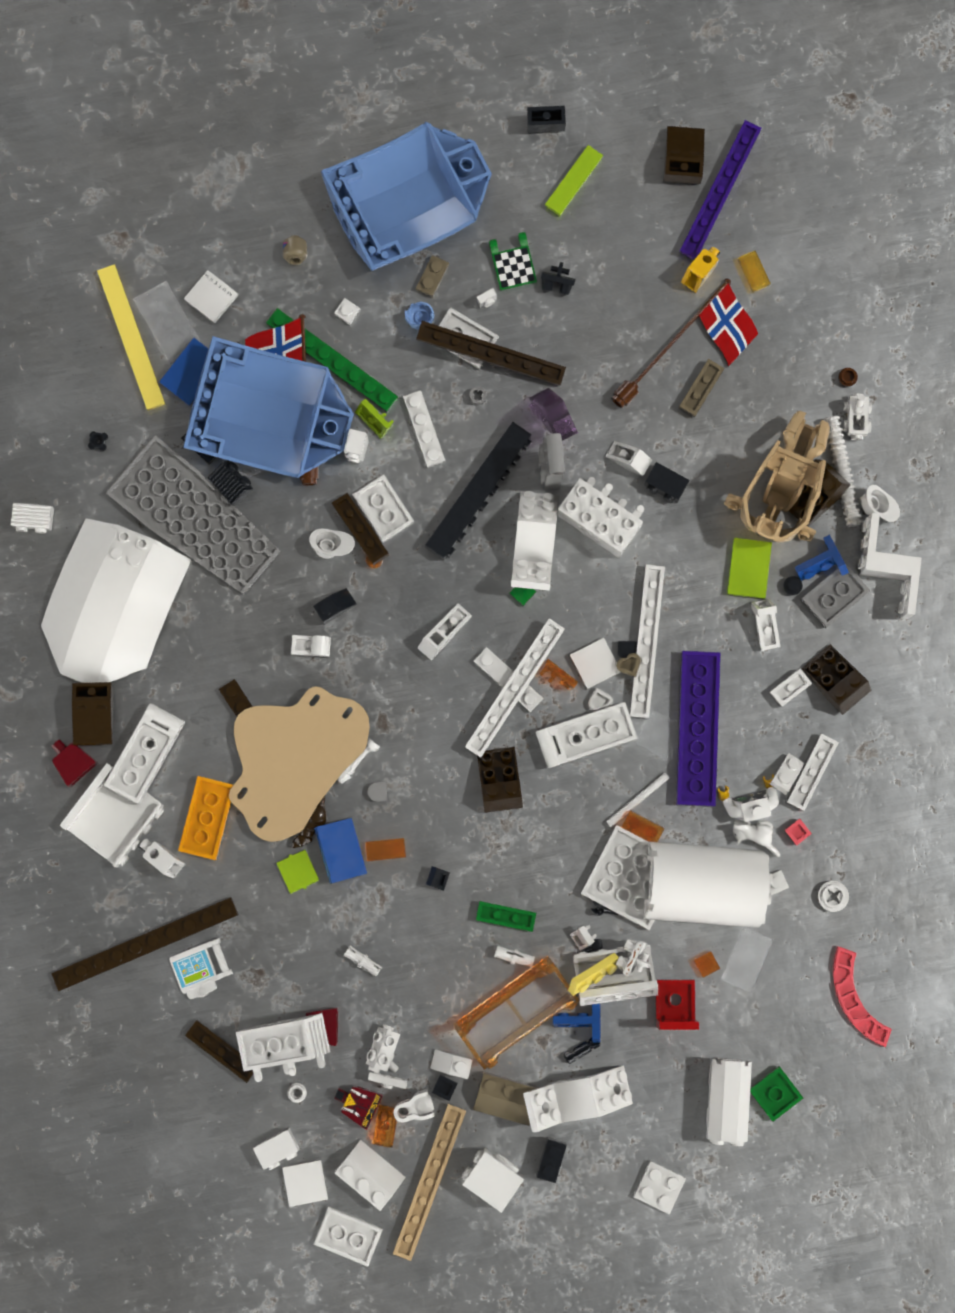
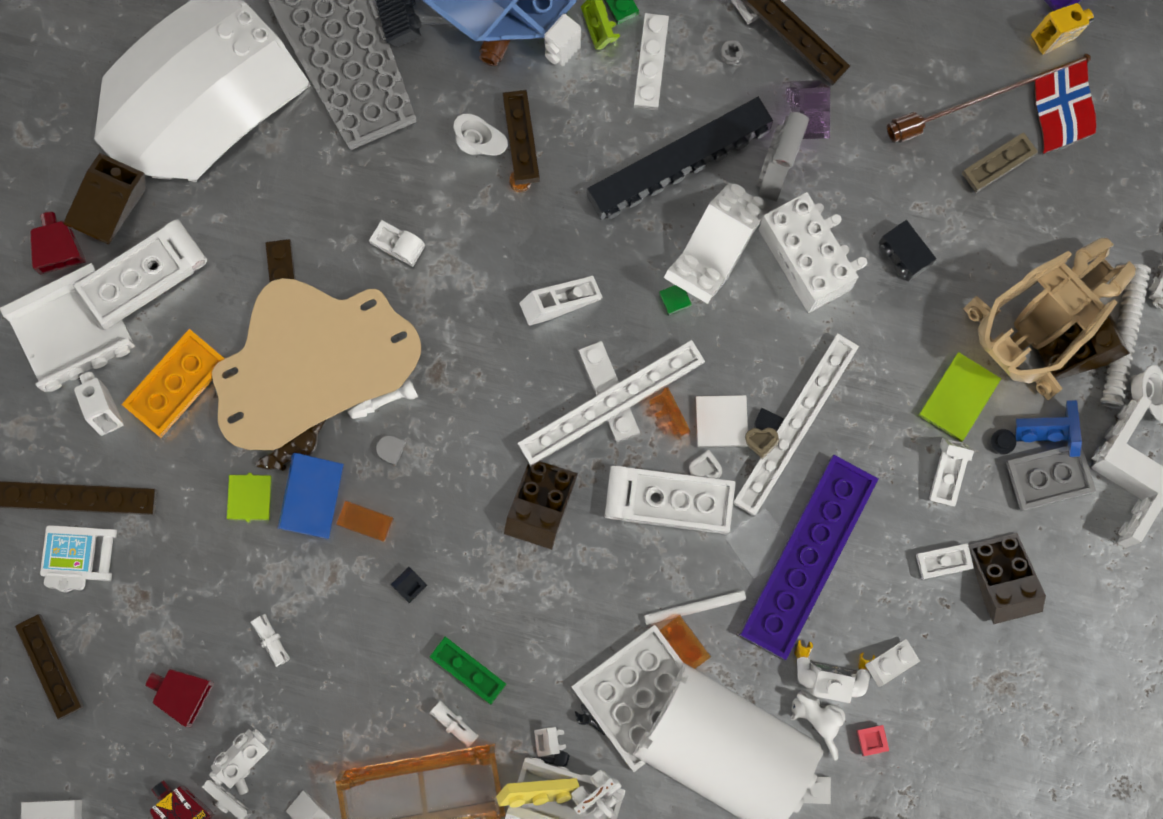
camera: 25 degrees right, 5 degrees down
white piece [236,1013,330,1082] -> none
white plate [287,1083,307,1103] -> none
black slope [313,588,357,624] -> none
white tile [352,474,415,543] -> none
white slope [605,441,652,476] -> none
clear yellow plate [738,250,771,293] -> none
white plate [786,734,839,811] -> none

